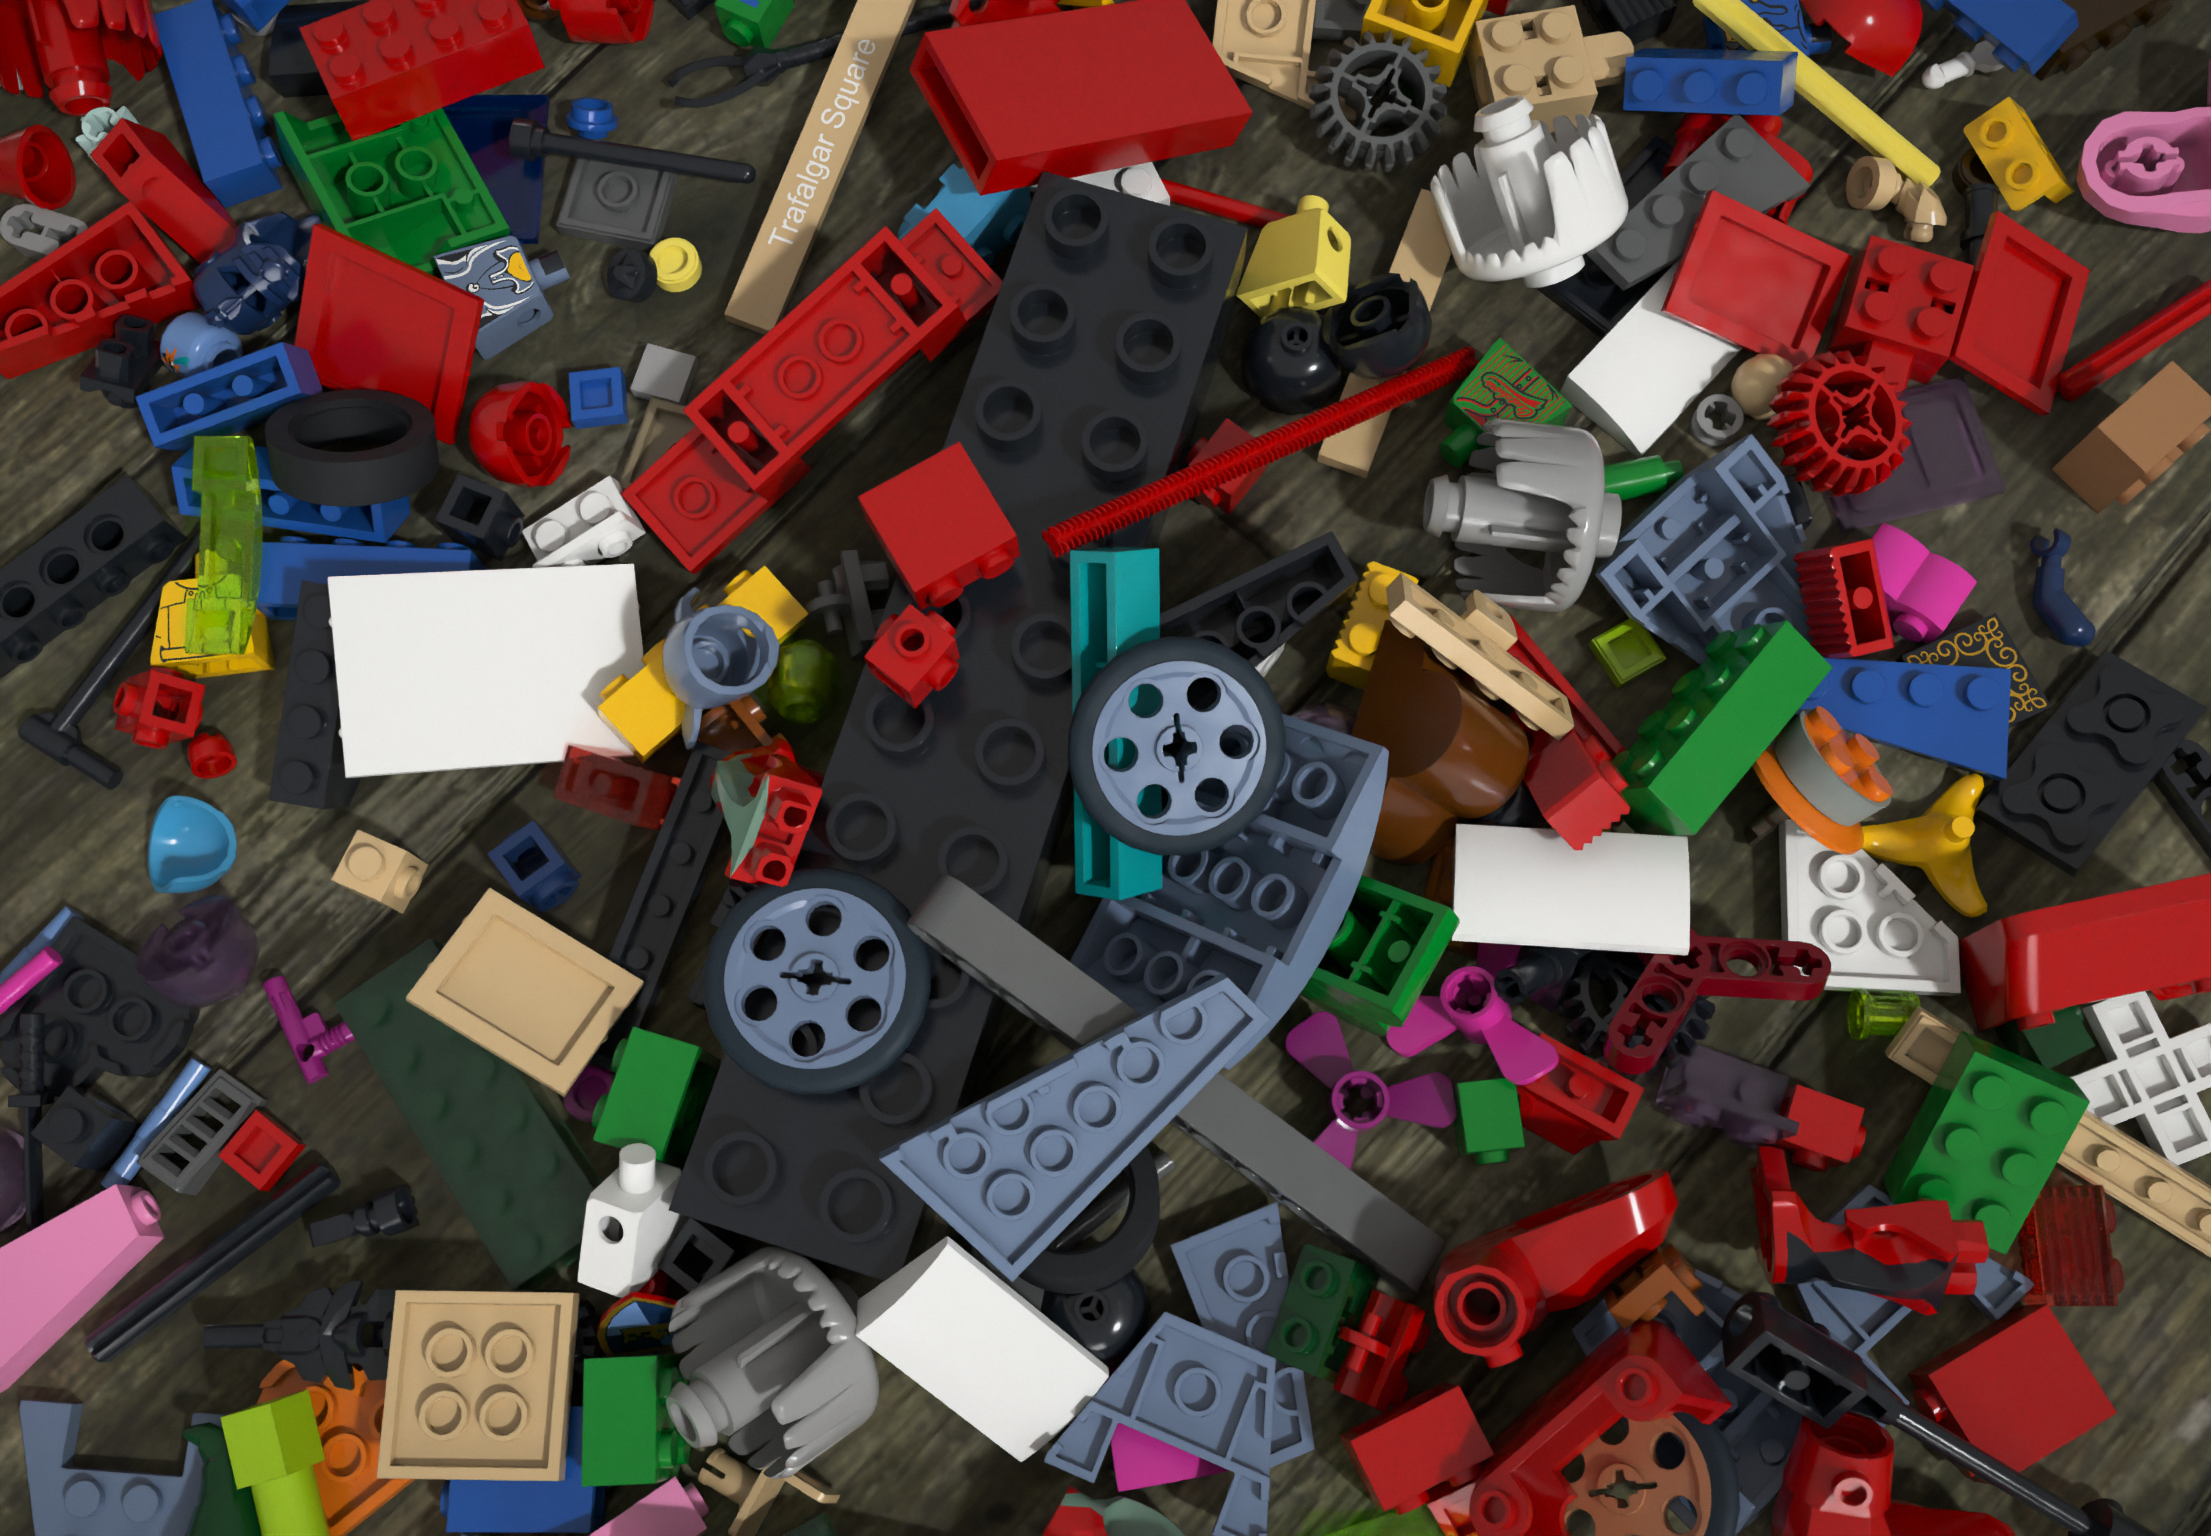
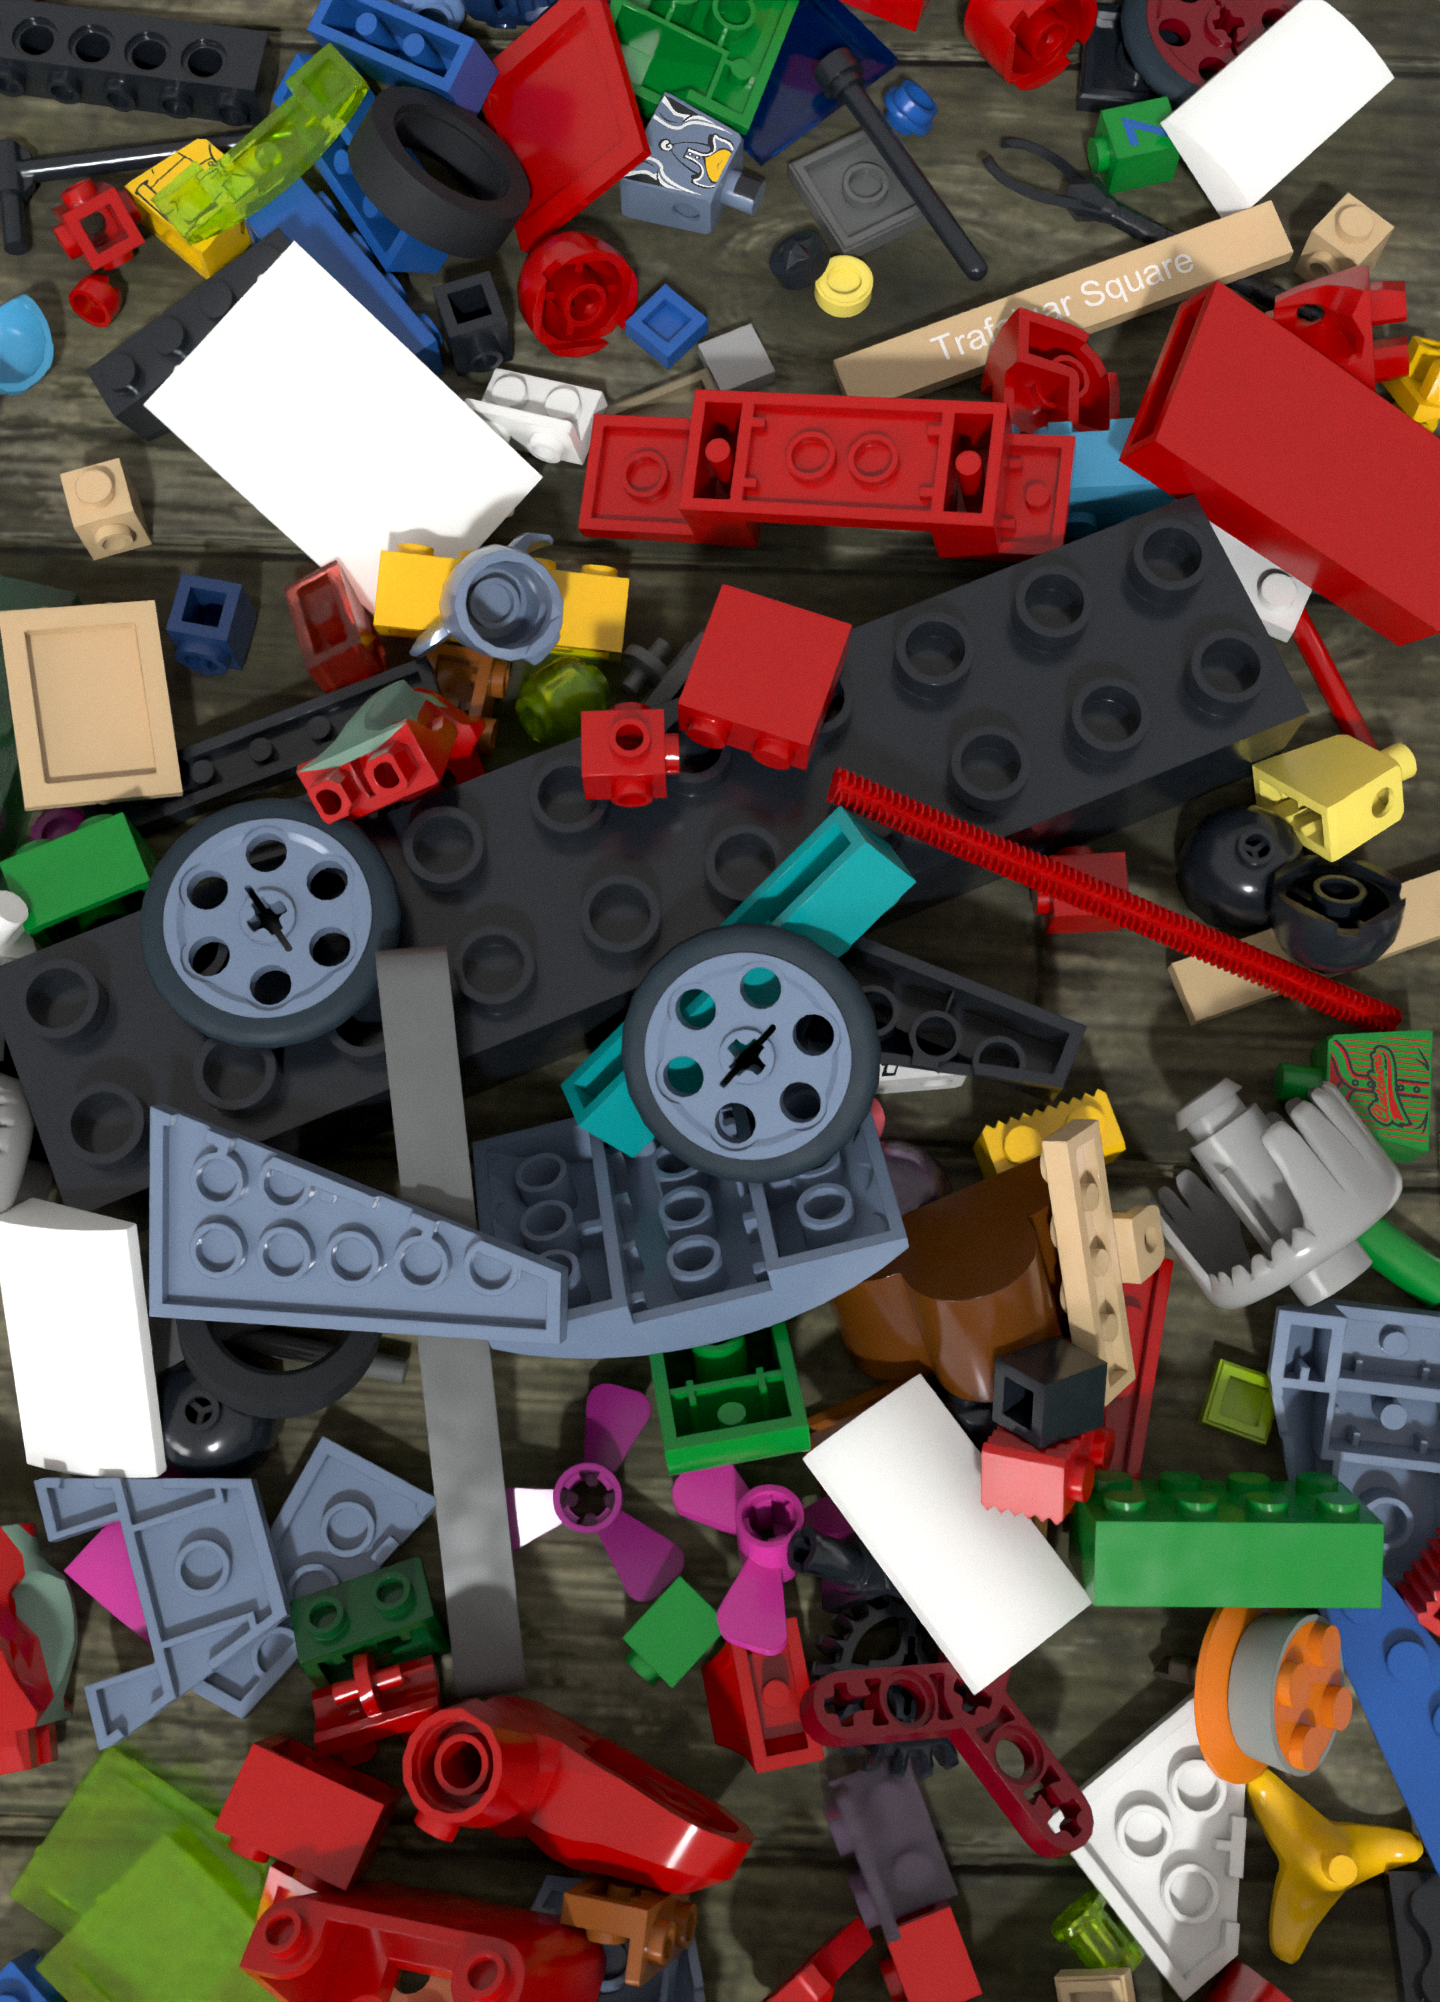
camera: 45 degrees right, 0 degrees up
none -> red brick [980,307,1120,434]
none -> black brick [992,1336,1108,1450]

